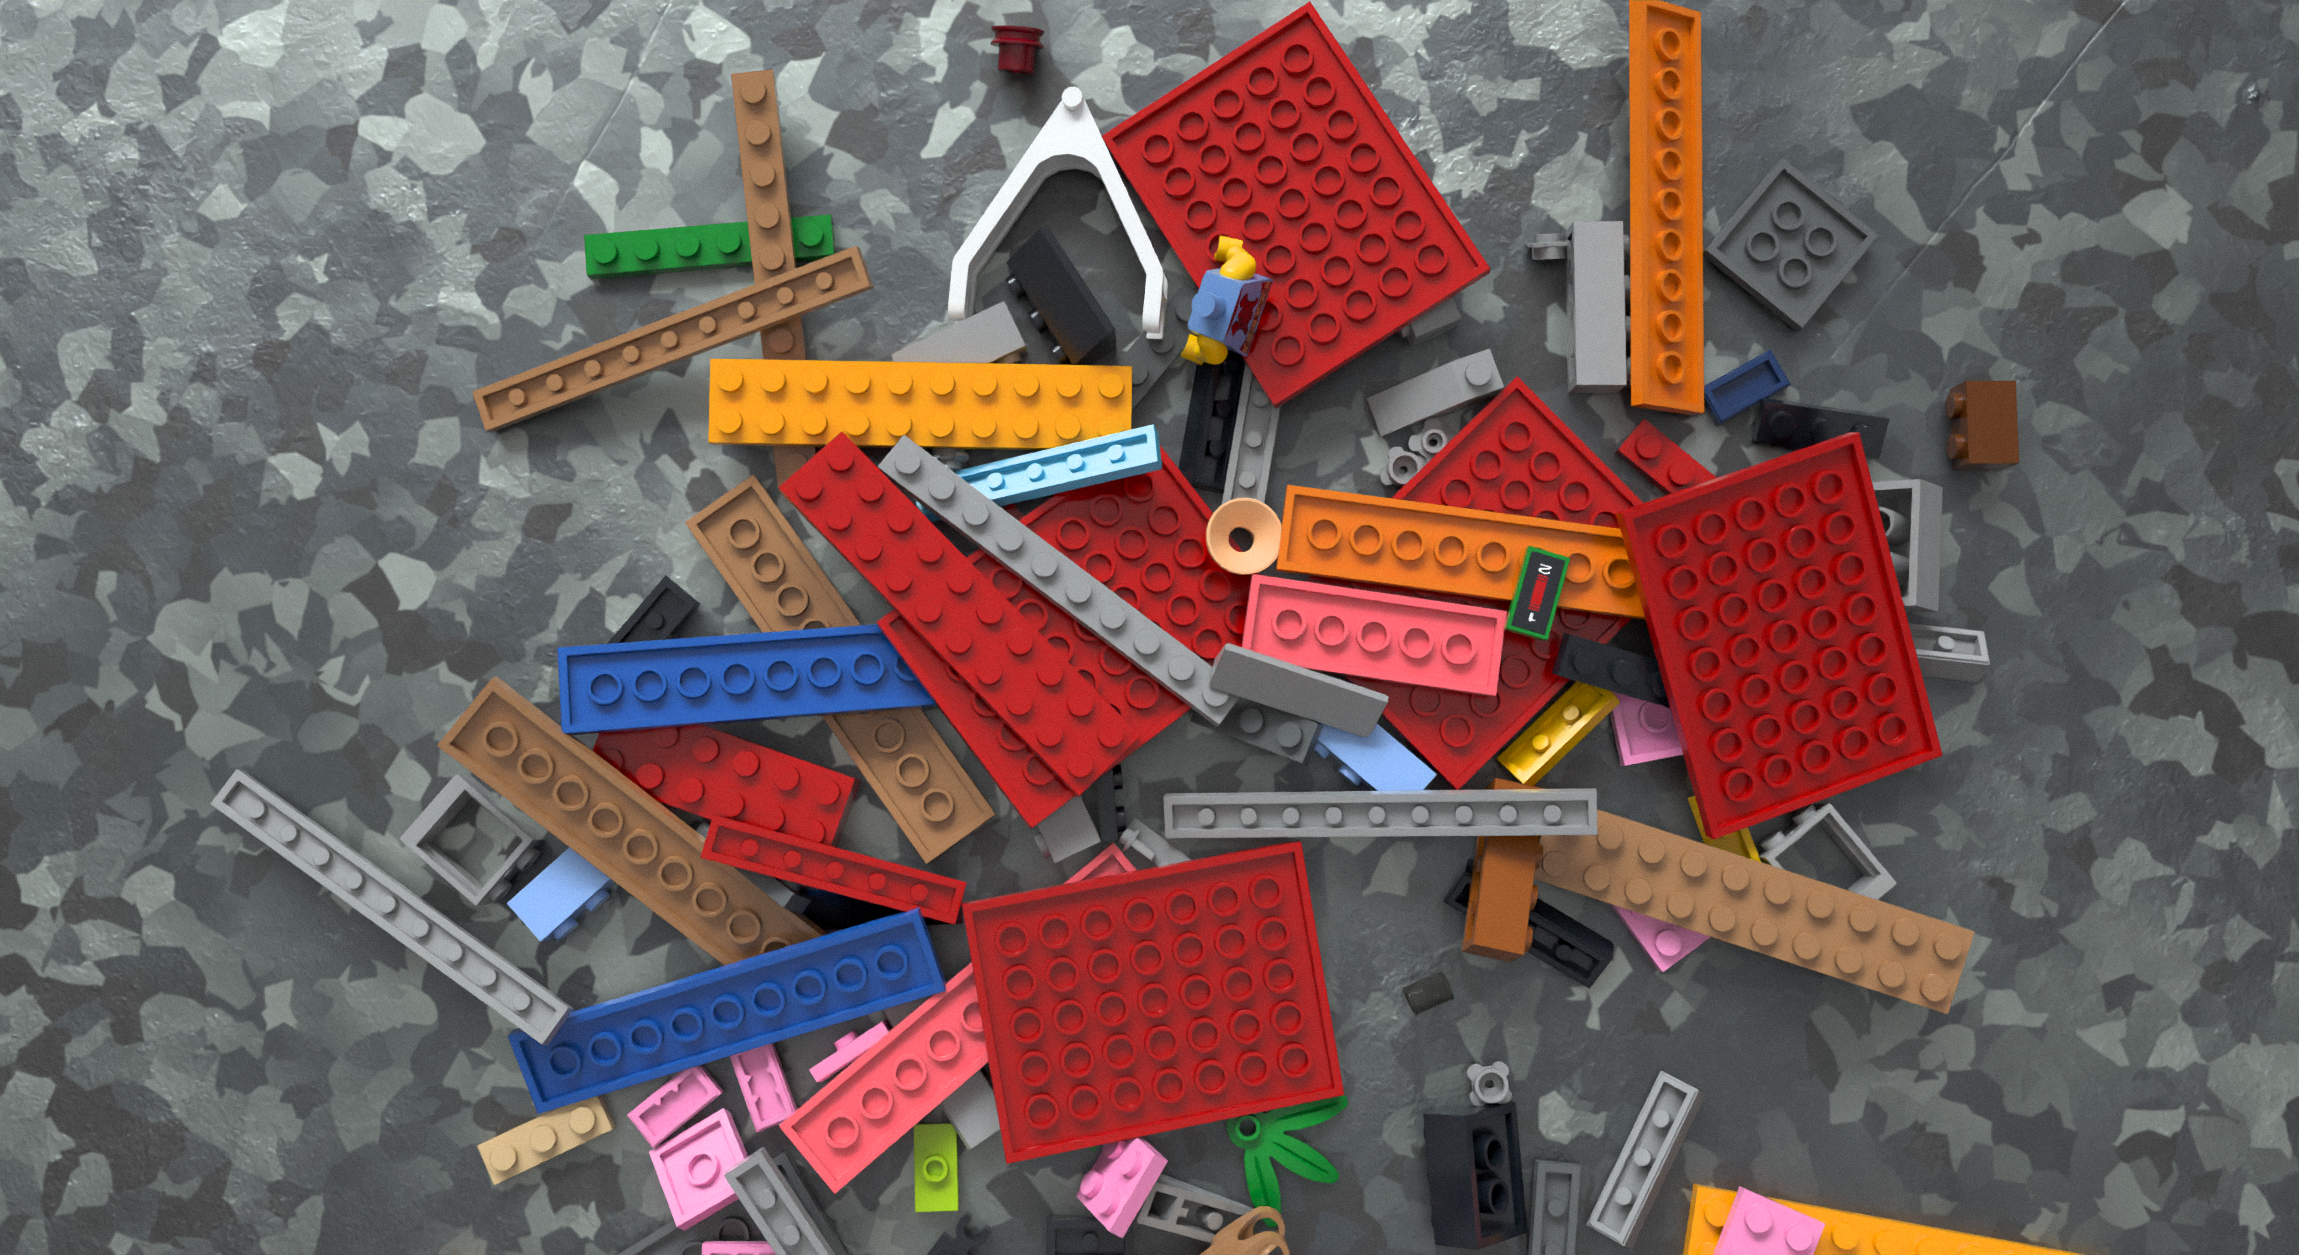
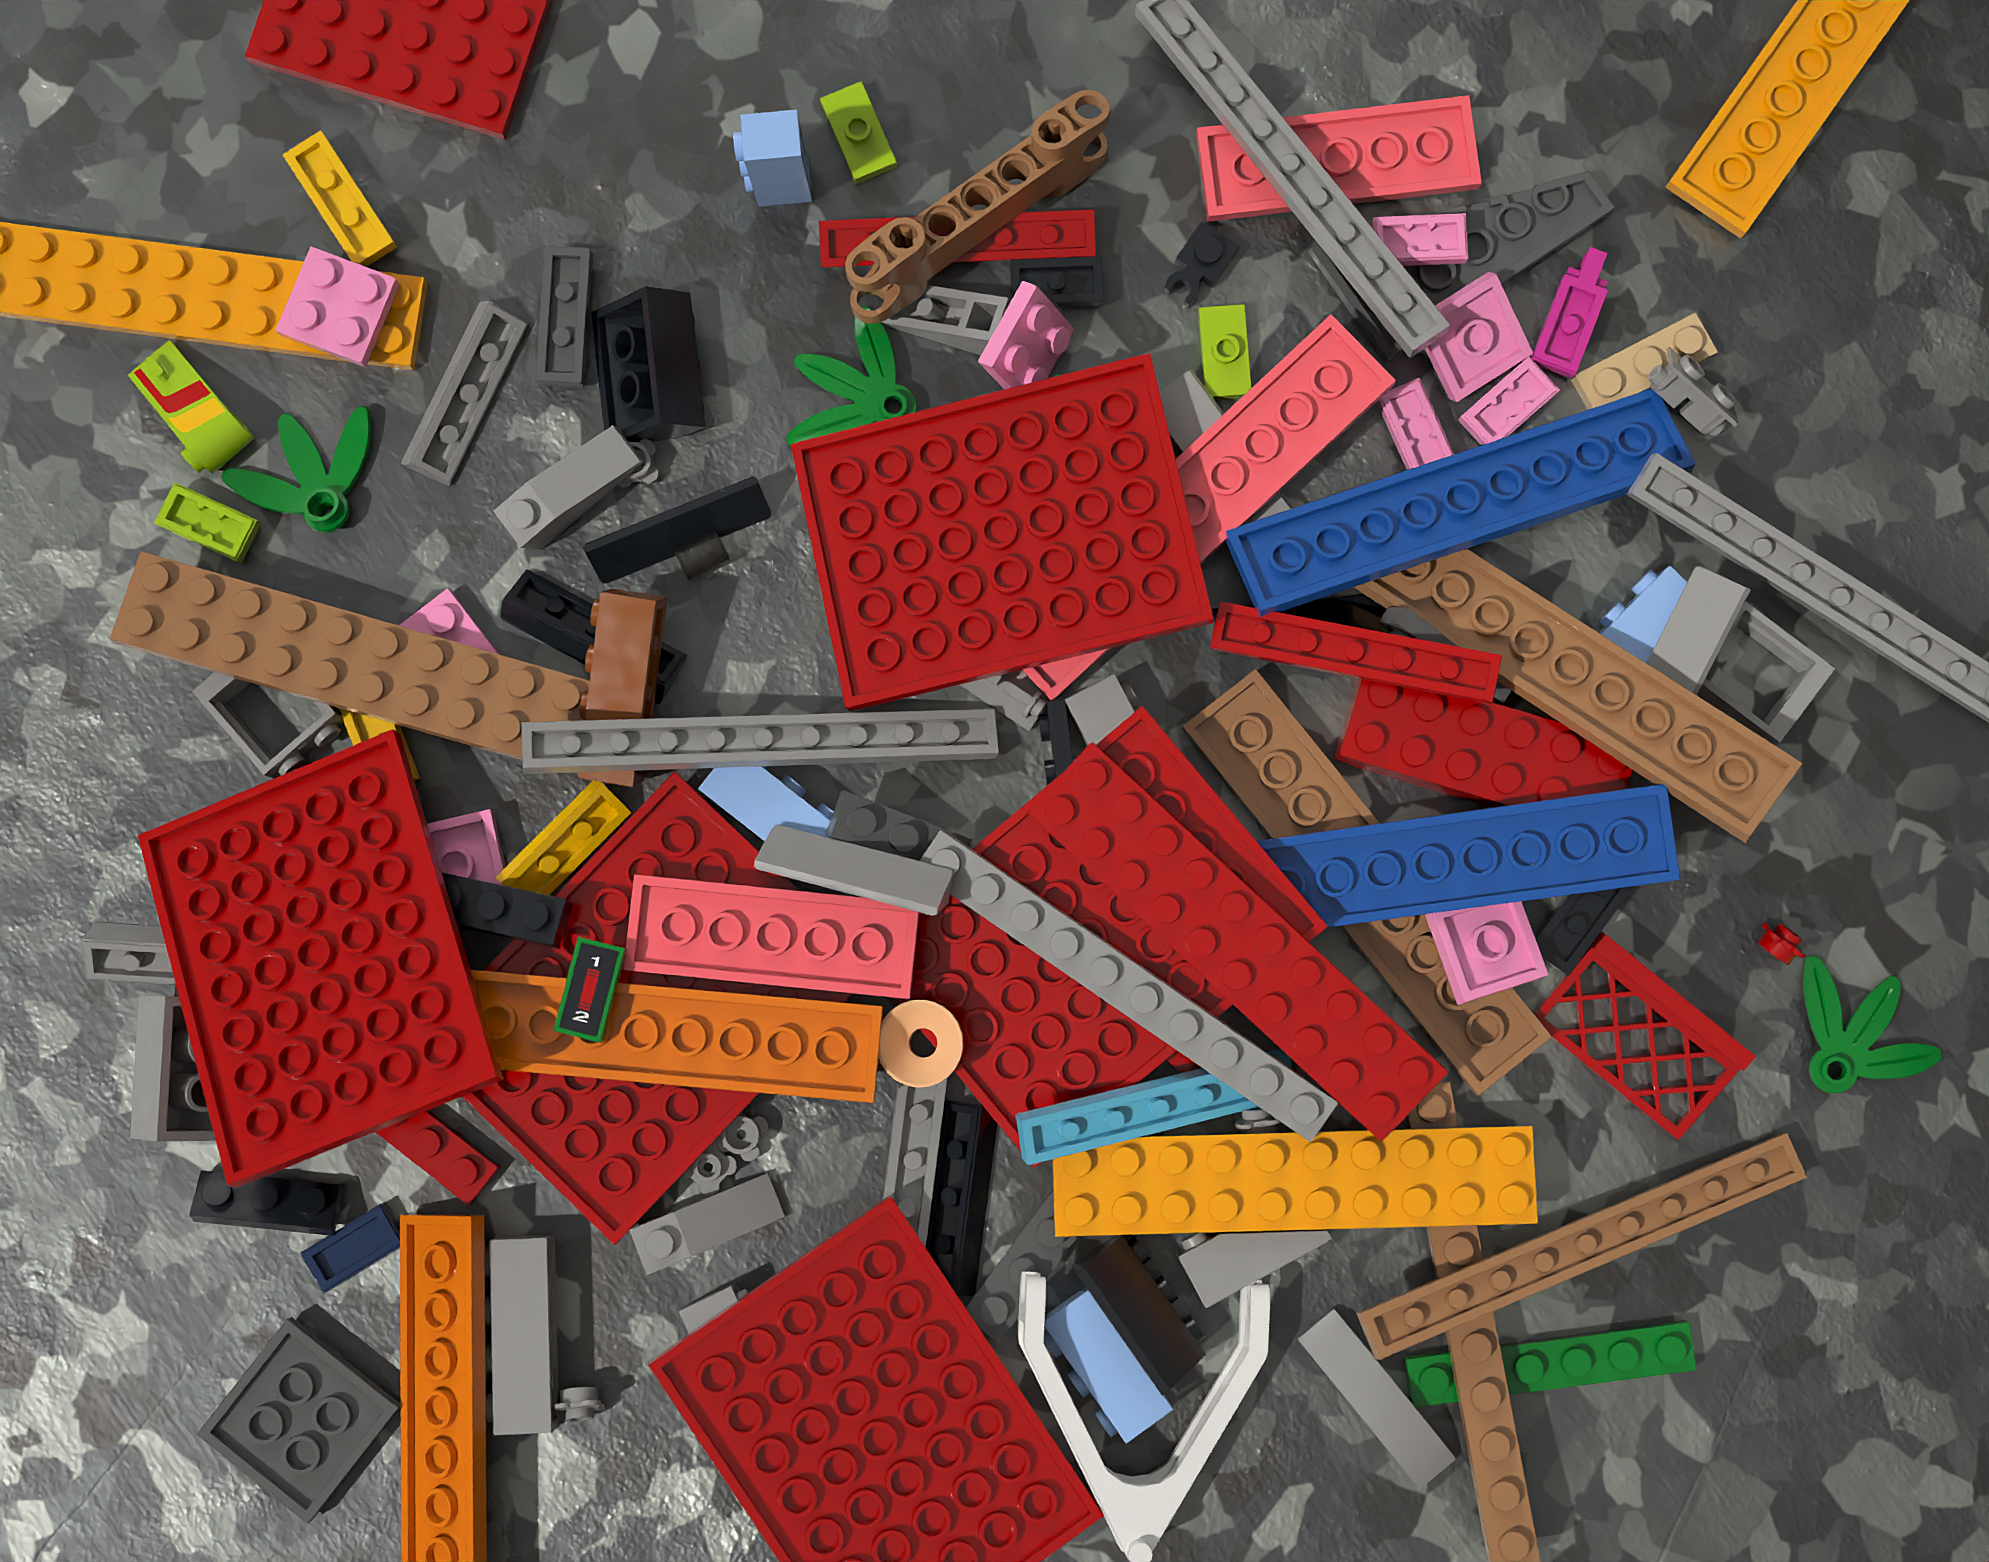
camera: 175 degrees left, 0 degrees up
bright pink plate [809,1019,892,1083] -> none
torso [1180,235,1273,365] -> none
reddish brown brick [1945,381,2019,470] -> none
none -> lime door [128,340,255,474]
none -> lime plate [154,482,262,564]
none -> green plant [221,406,371,533]
none -> light grey slope [493,426,643,550]
none -> black slope [583,476,771,584]
none -> light blue brick [1044,1287,1173,1443]
none -> light grey slope [1297,1308,1456,1489]
none -> bright pink plate [1425,901,1549,1005]
none -> dark pink hinge [1531,247,1608,379]
none -> red fence [1533,931,1756,1140]
none -> light grey hinge [1647,347,1739,436]
none -> light grey slope [1647,566,1751,695]
none -> red plate [1758,922,1806,965]
none -> green plant [1803,956,1942,1094]

